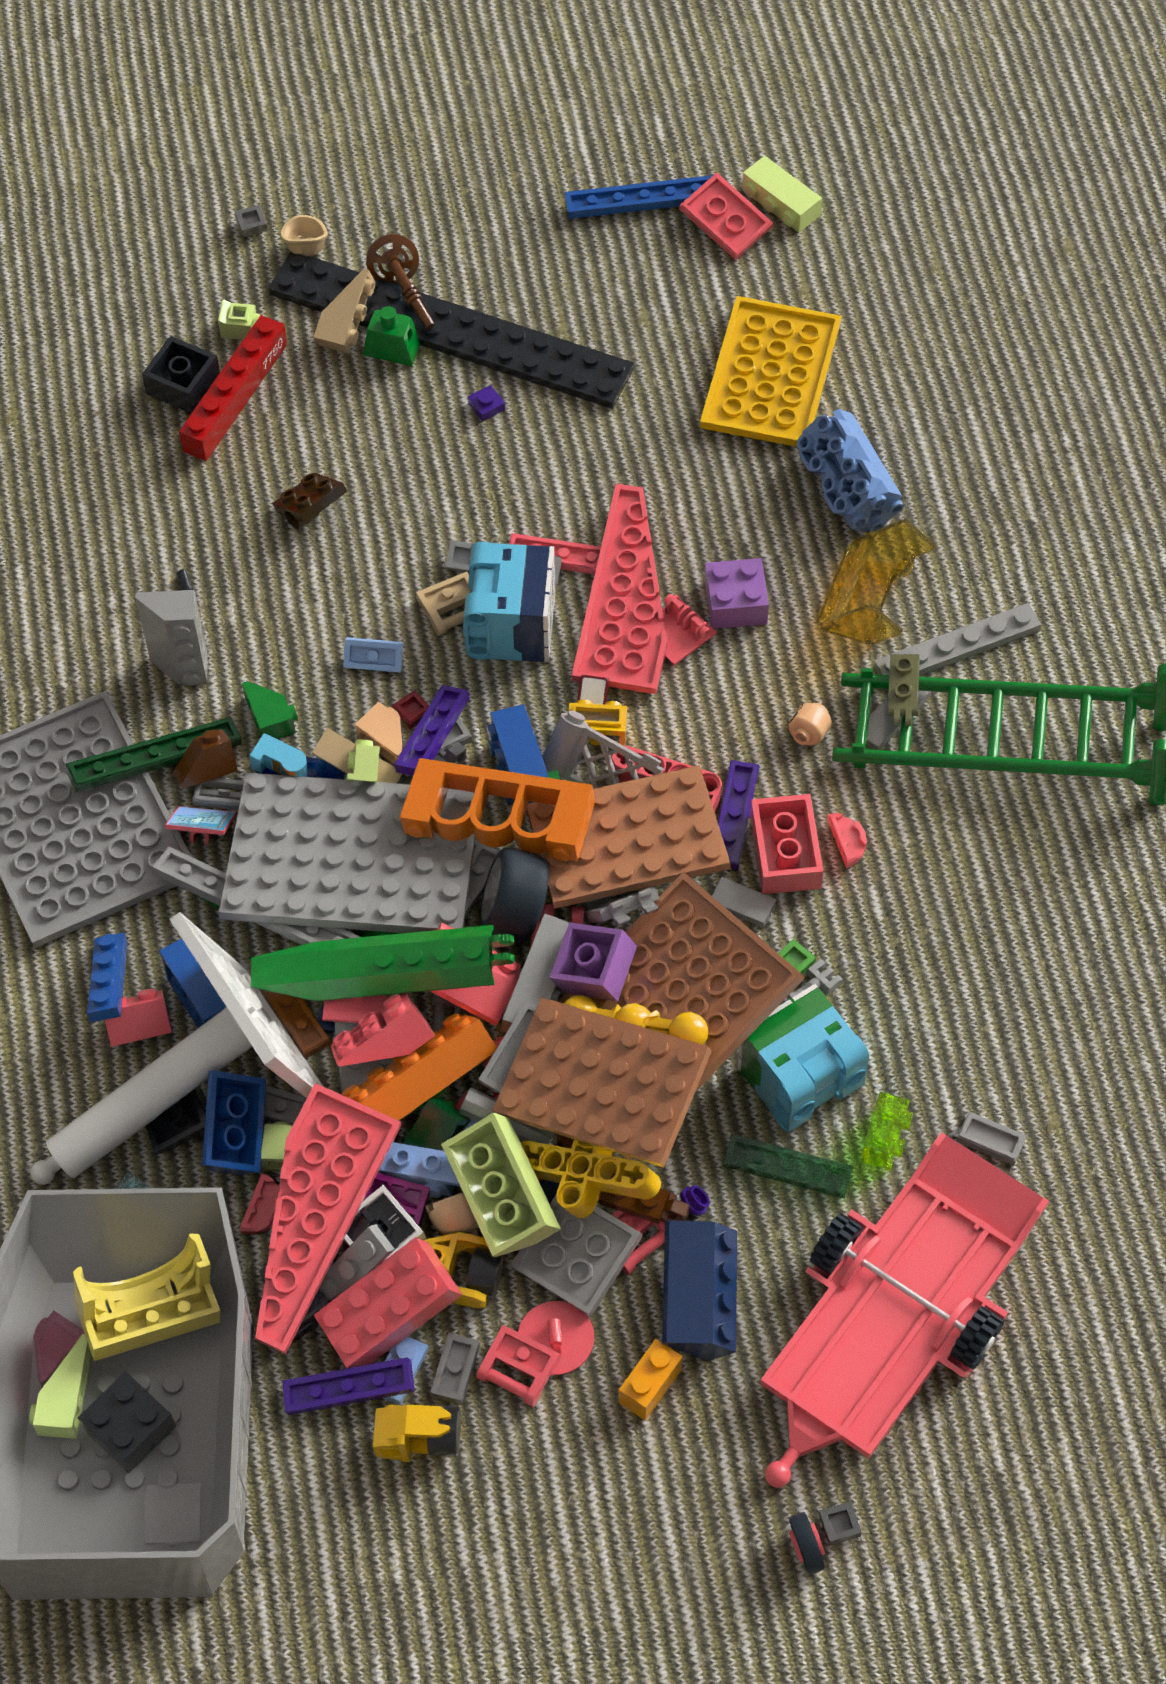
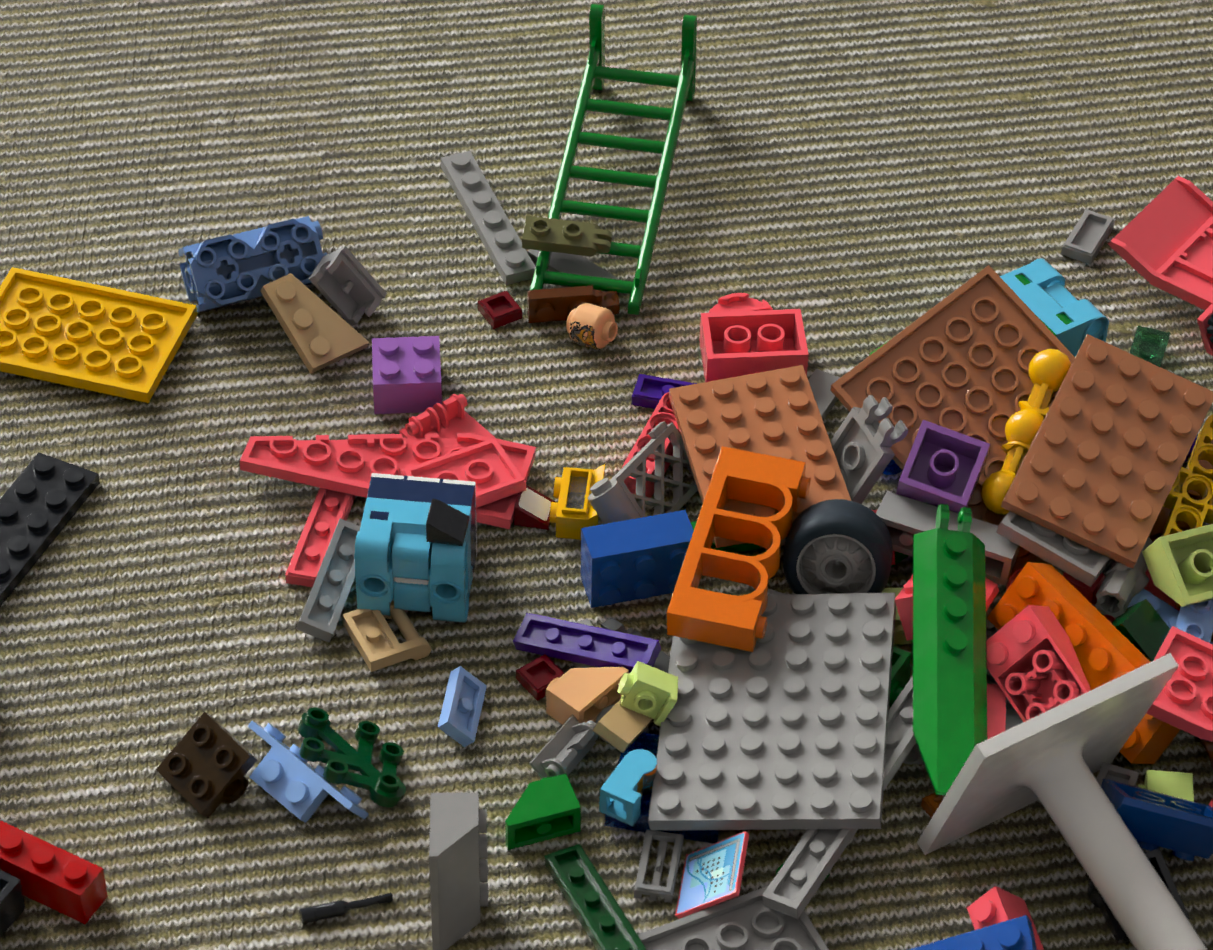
camera: 90 degrees left, 15 degrees down
blue brick [159,938,226,1028] -> none
reddish brown slope [173,729,238,789] -> none
dark purple plate [468,385,505,421] -> none
clear yellow windscreen [816,518,937,645] -> none
clear neon green brick [861,1092,913,1170] -> none
none -> light blue bracket [248,721,369,823]
none -> tan wing [260,273,370,374]
none -> dark green plant [298,708,406,807]
none -> light grey hinge [309,246,387,326]
none -> coral tile [401,437,526,508]
none -> black slope [426,499,469,546]
none -> dark red tile [478,291,522,329]
none -> reddish brown hinge [527,285,620,323]
none -> light grey hinge [529,715,598,779]

